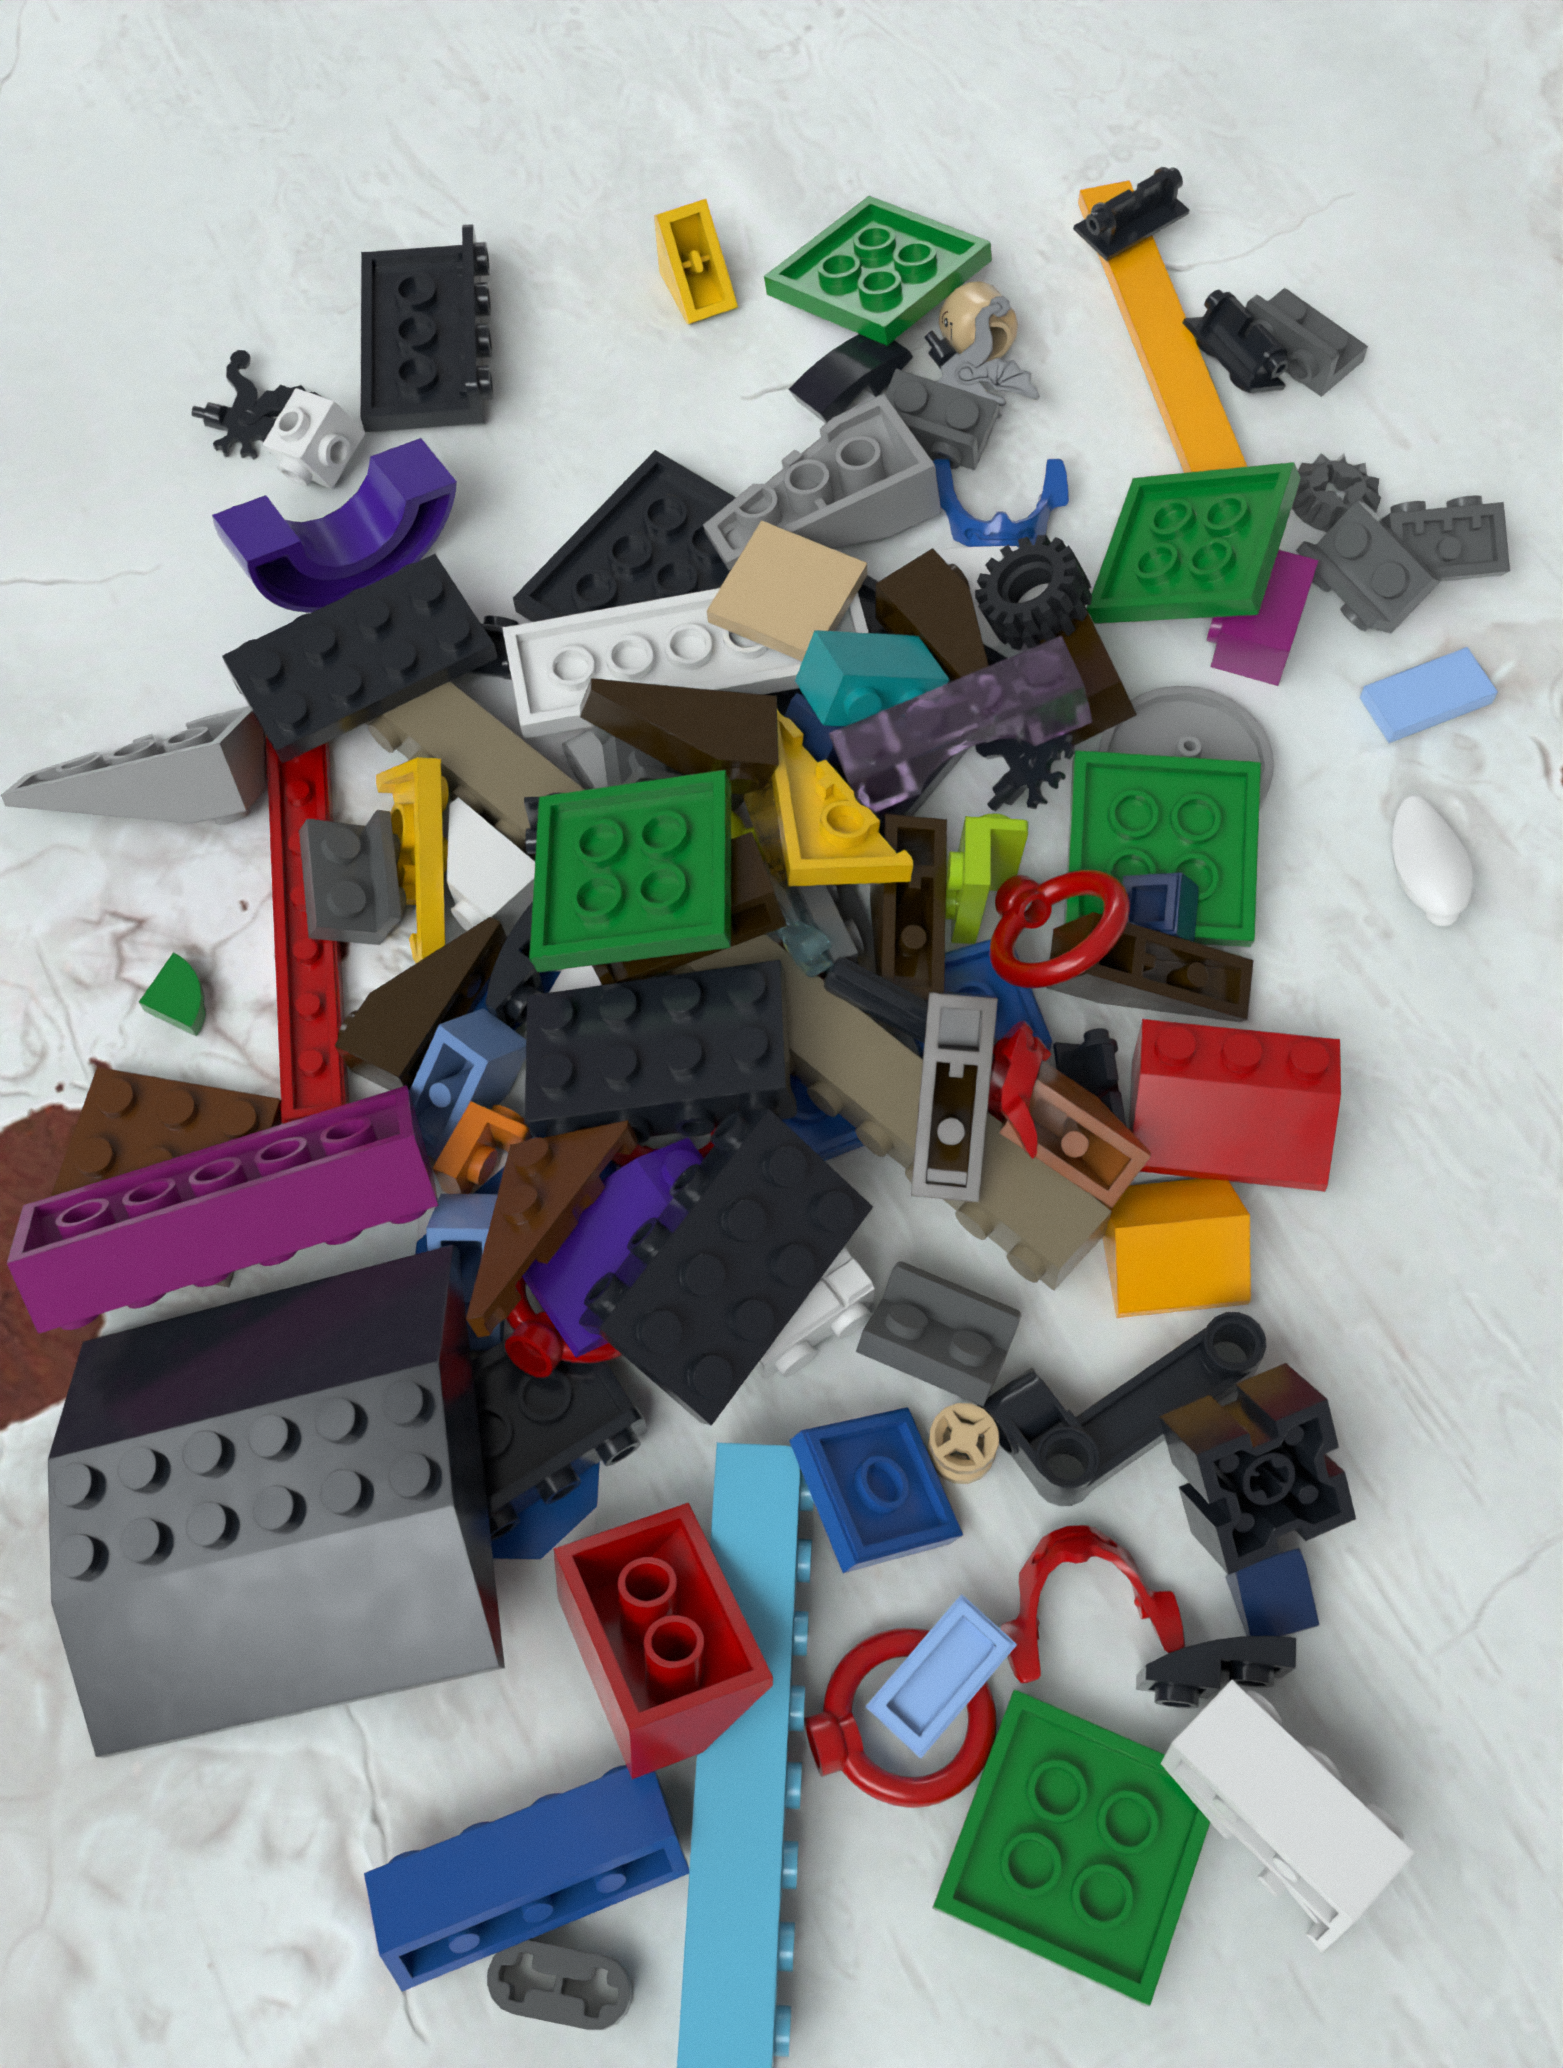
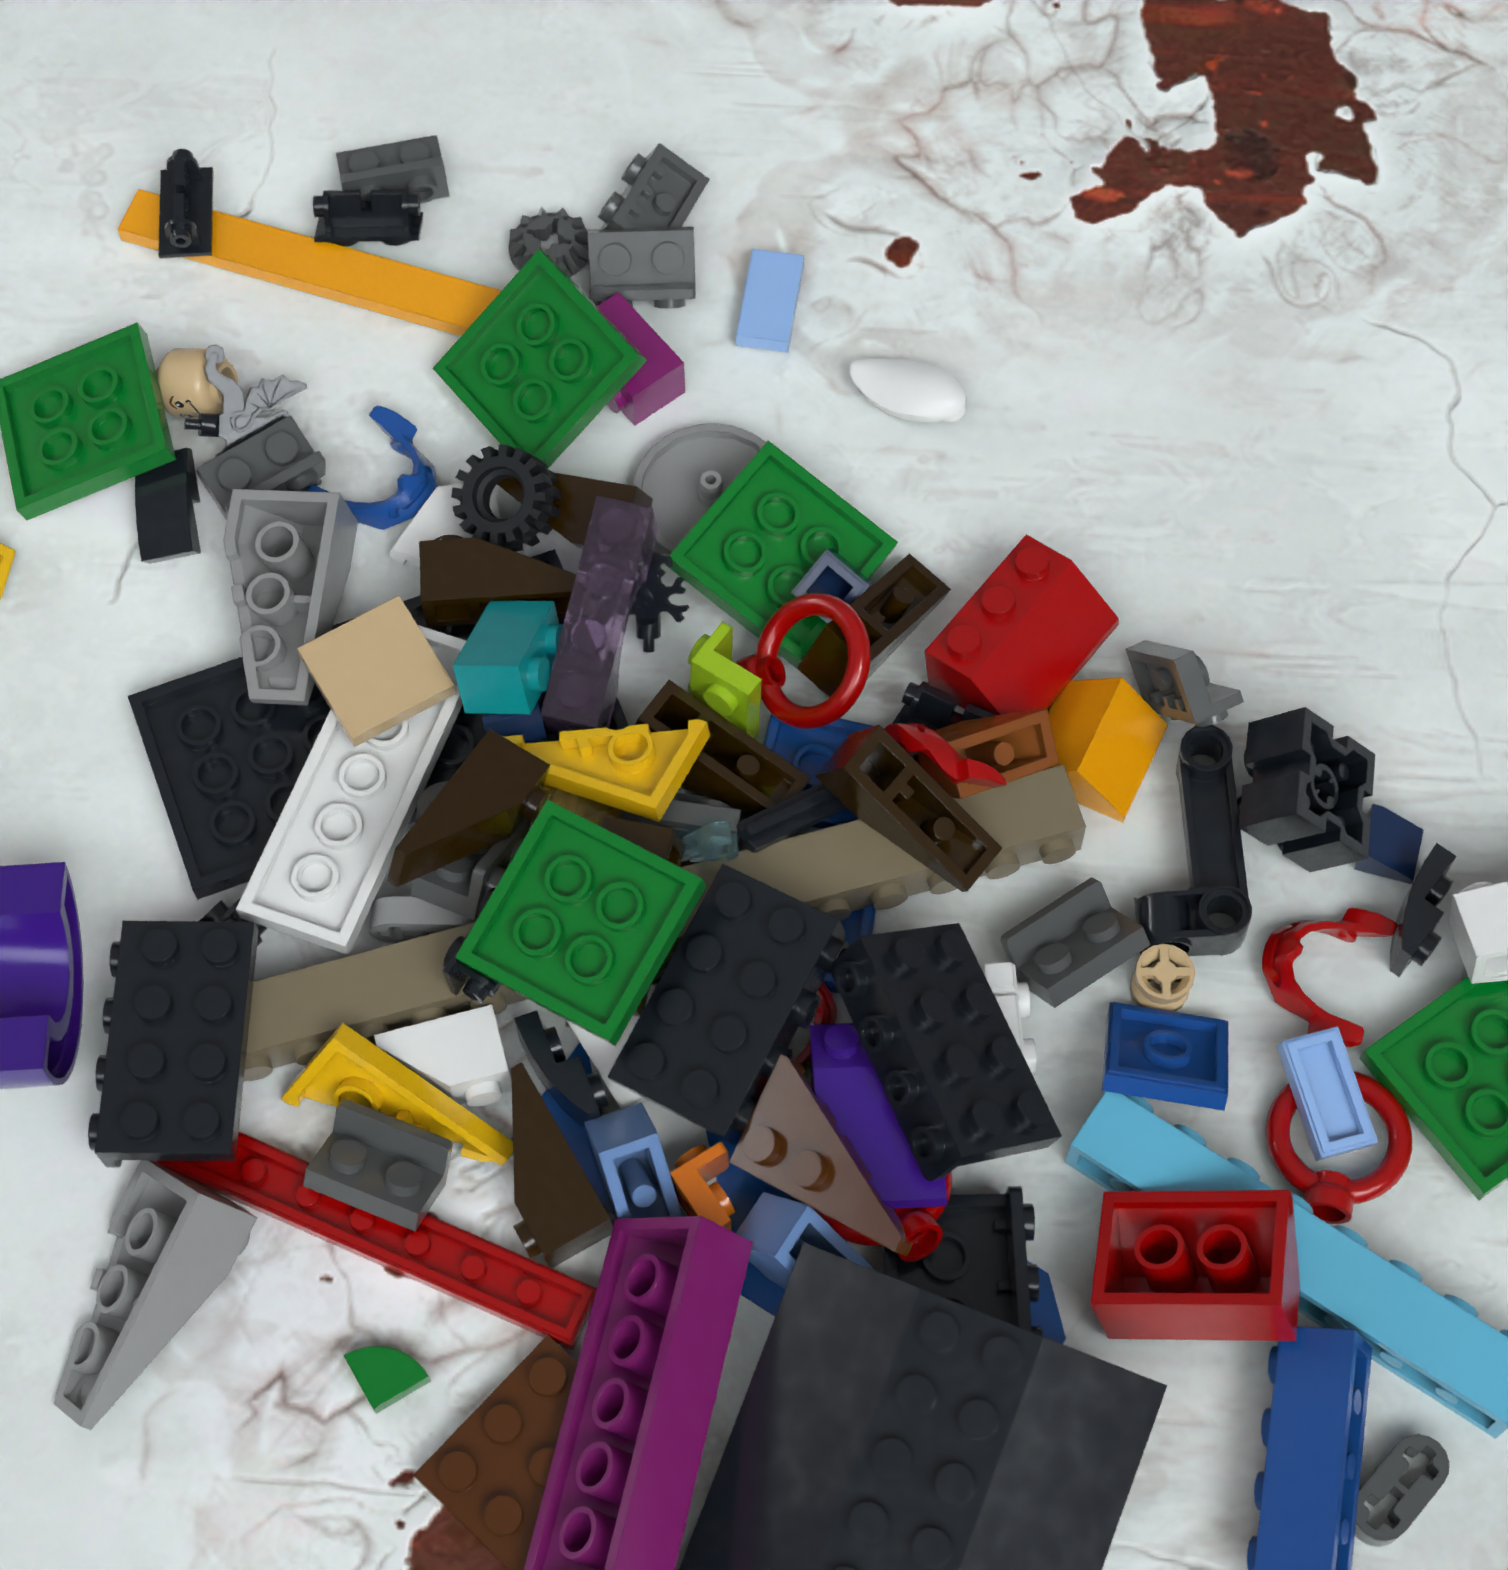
camera: 60 degrees left, 0 degrees up
none -> dark grey bracket [1125,640,1244,727]

